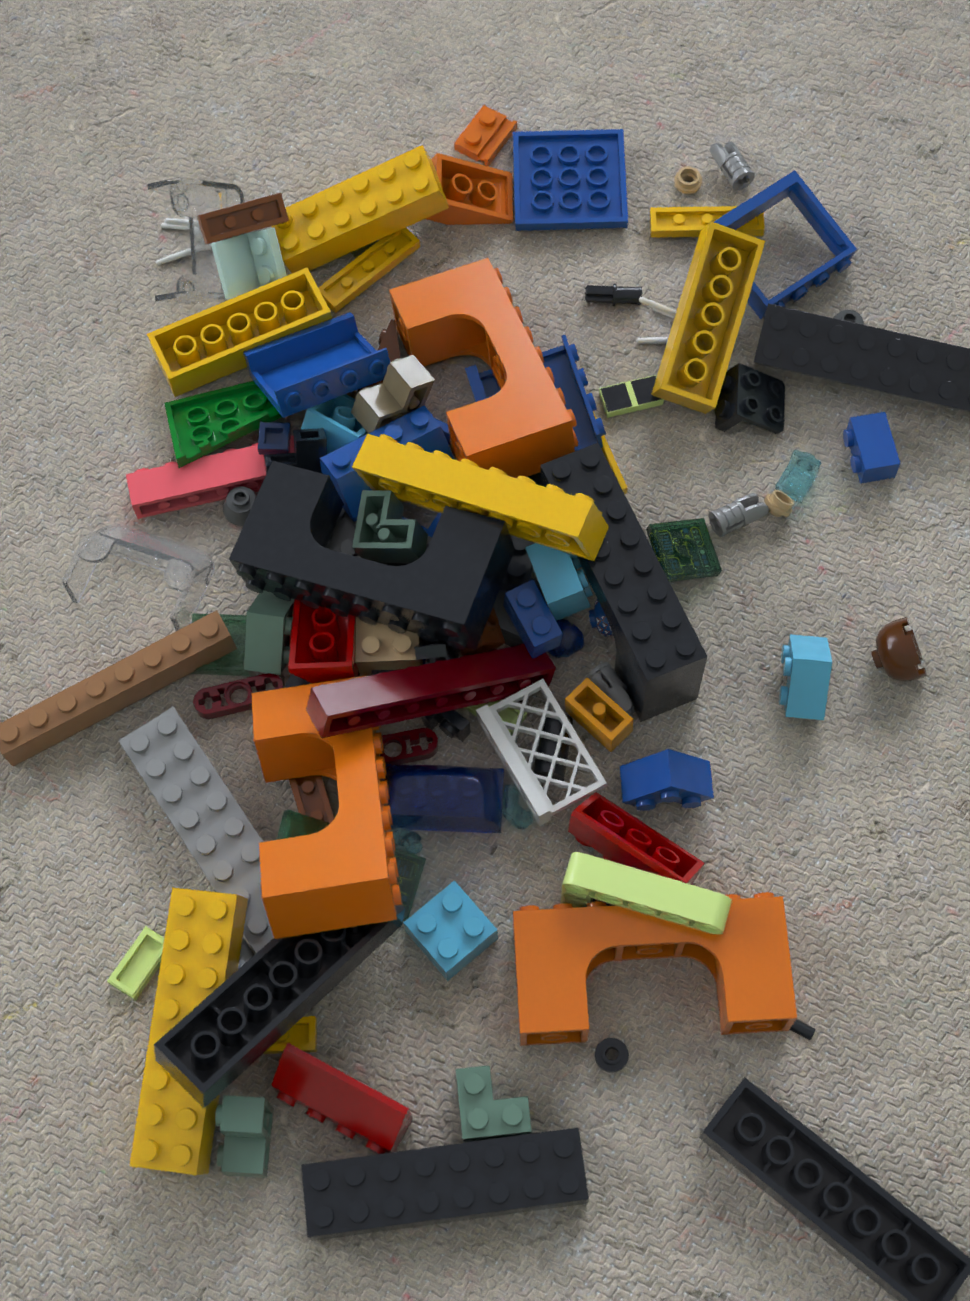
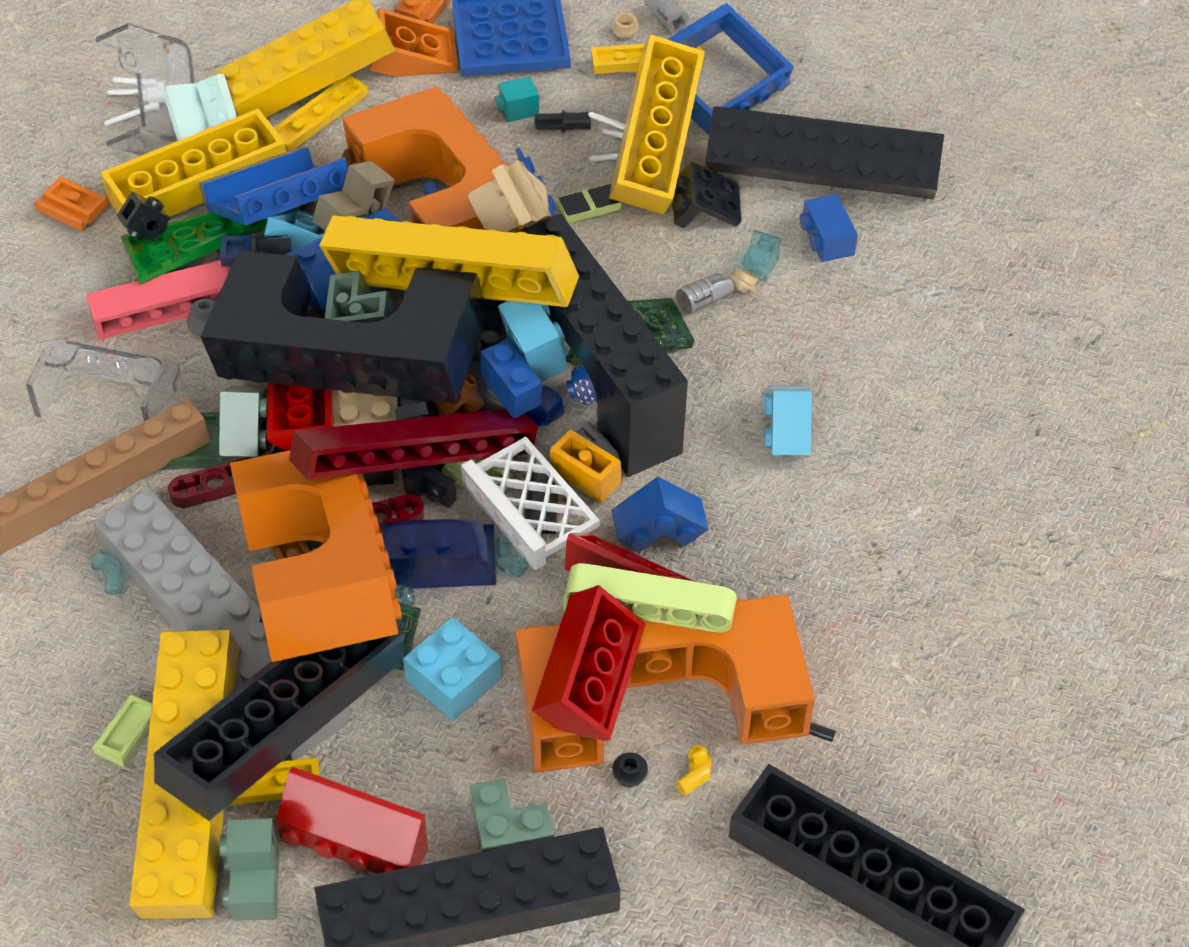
camera: 10 degrees left, 15 degrees down
dark orange plate [197,192,289,245] -> none
reddish brown cylinder [871,617,927,682] -> none
none -> orange plate [34,176,109,232]
none -> clear light blue arm [91,552,122,594]
none -> black brick [116,191,170,243]
none -> tan piece [468,160,552,232]
none -> teal brick [495,76,539,123]
none -> red slope [532,585,646,741]
none -> yellow arm [675,745,712,796]

